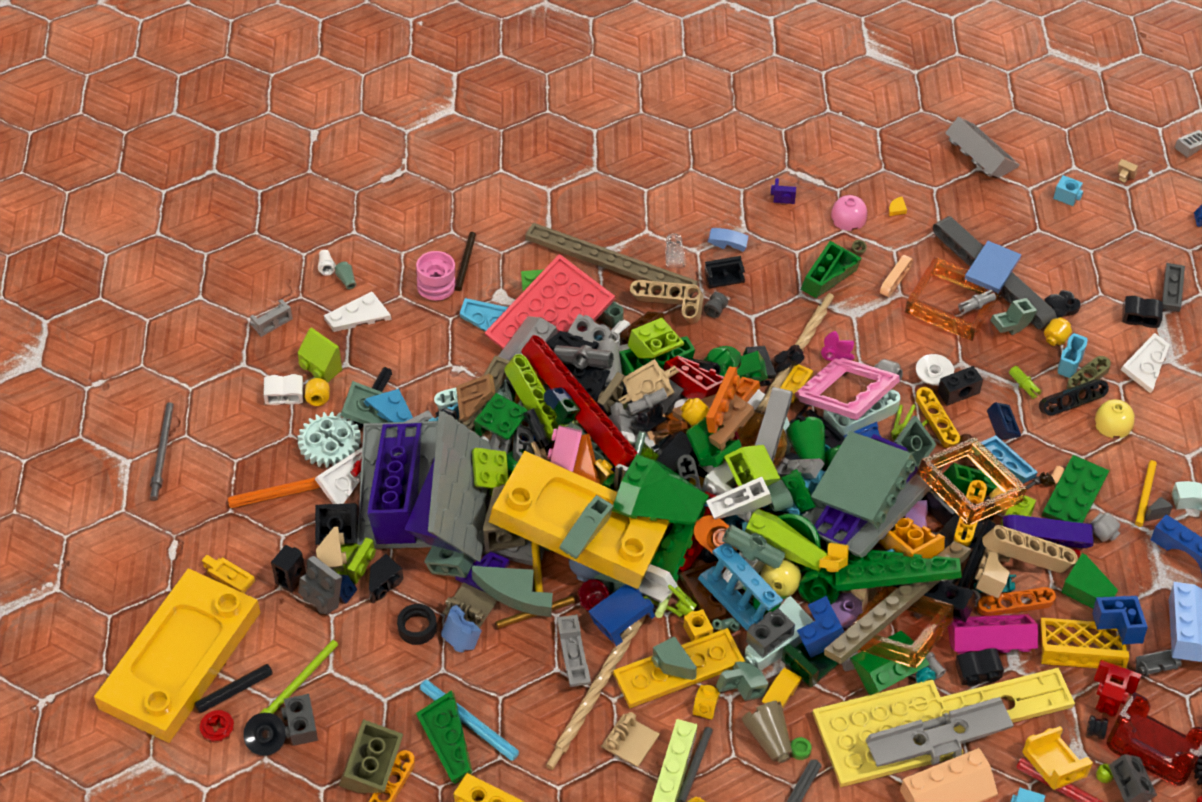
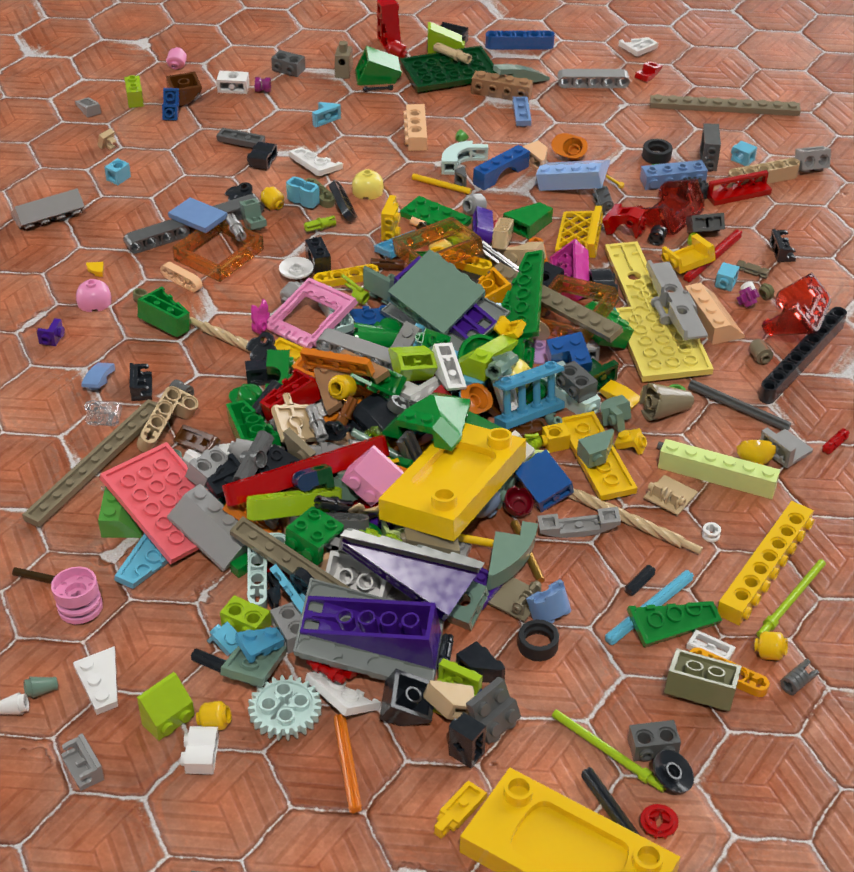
camera: 85 degrees left, 10 degrees down
medium nougat wing [456,374,495,422] -> none
sand green slope [559,495,614,559] -> none
lime slope [628,318,684,358] -> none
dark blue slope [987,402,1021,440] -> none
blue brick [1092,596,1148,644] -> none
none -> medium azure bracket [207,621,238,657]
none -> lime brick [220,595,271,632]
none -> yellow plate [381,195,401,241]
none -> black axle [437,633,454,671]
none -> black axle [625,565,656,596]
none -> white tile [686,630,736,661]
none -> white bush [702,522,721,542]

